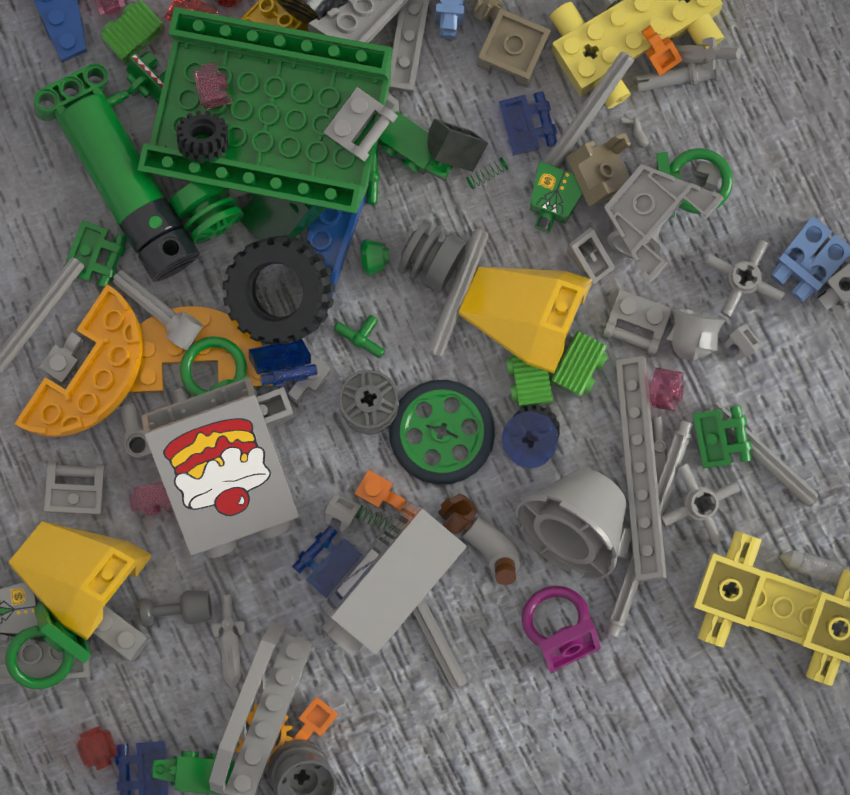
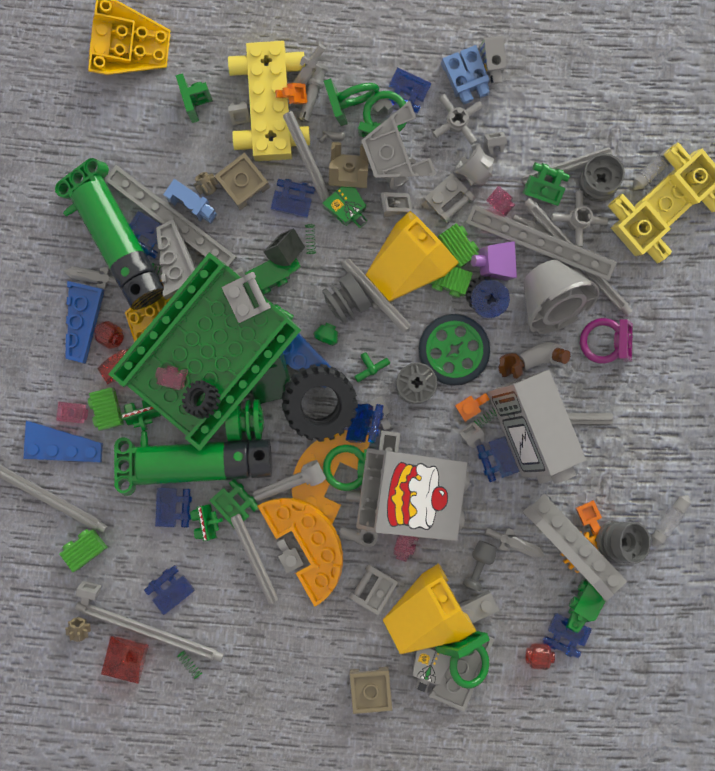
camera: 65 degrees left, 5 degrees up
none -> clear blue plate [155,487,192,528]
none -> green hips [190,504,223,541]
none -> green tile [324,78,380,126]
none -> clear blue plate [389,67,432,114]
none -> medium lavender torso [471,242,517,281]
none -> dark grey wheel [579,153,625,202]

